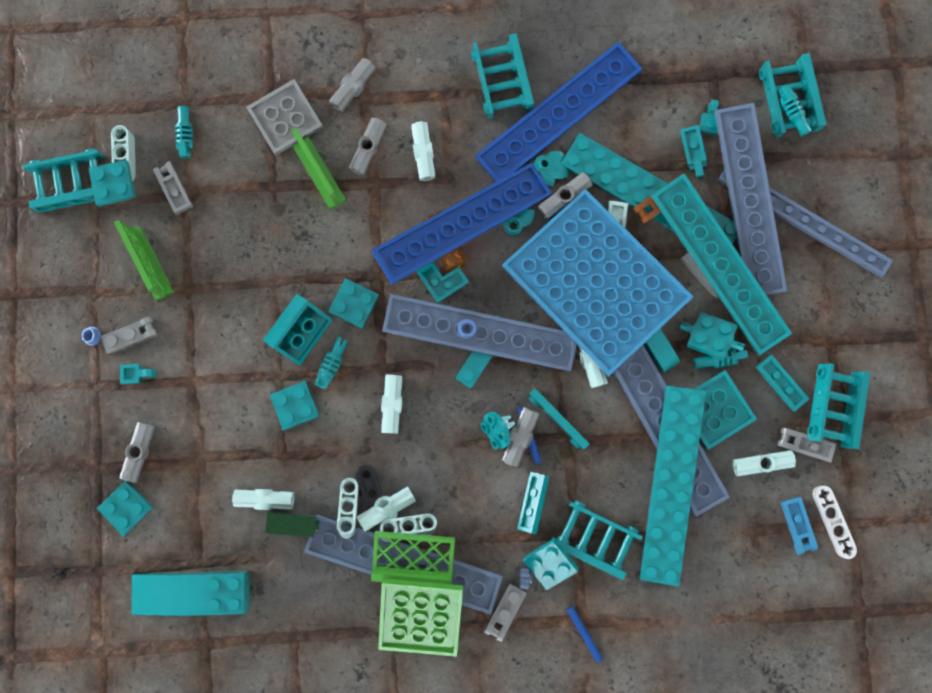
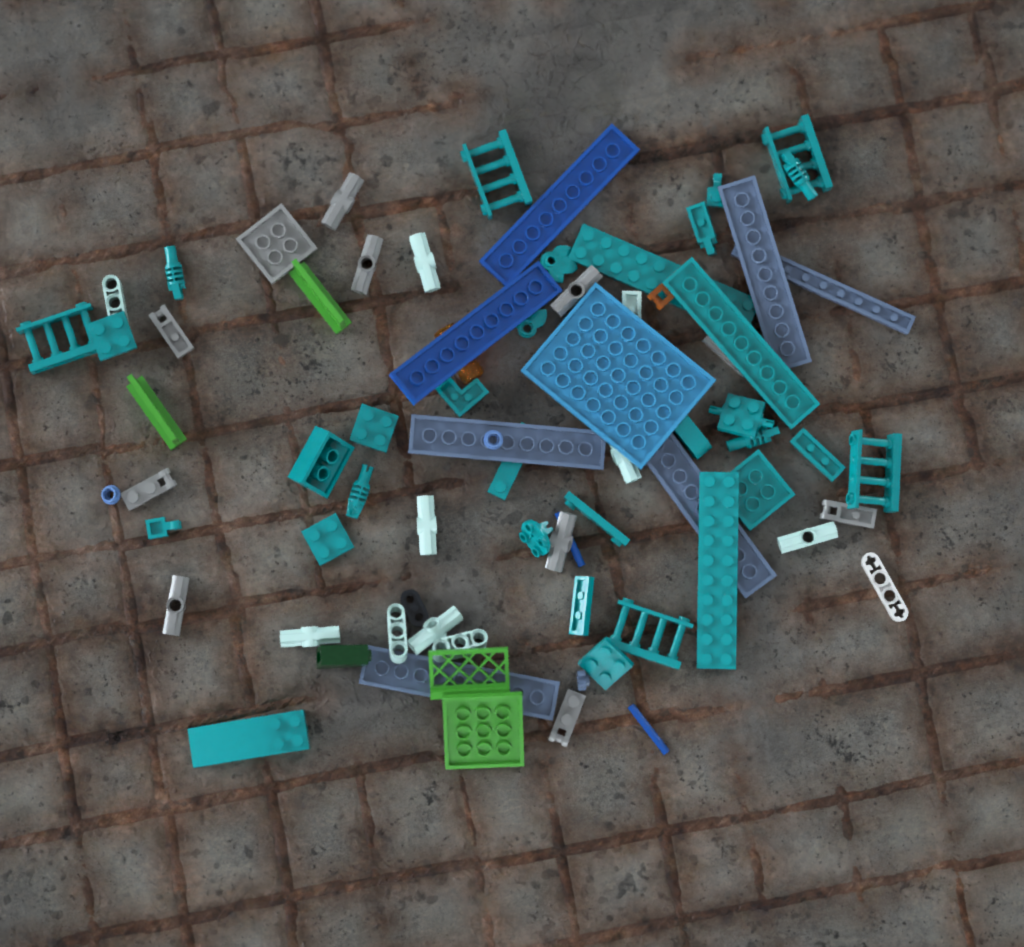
camera: 15 degrees left, 0 degrees up
teal plate [96,481,153,536] -> none
dark azure plate [780,496,818,555] -> none

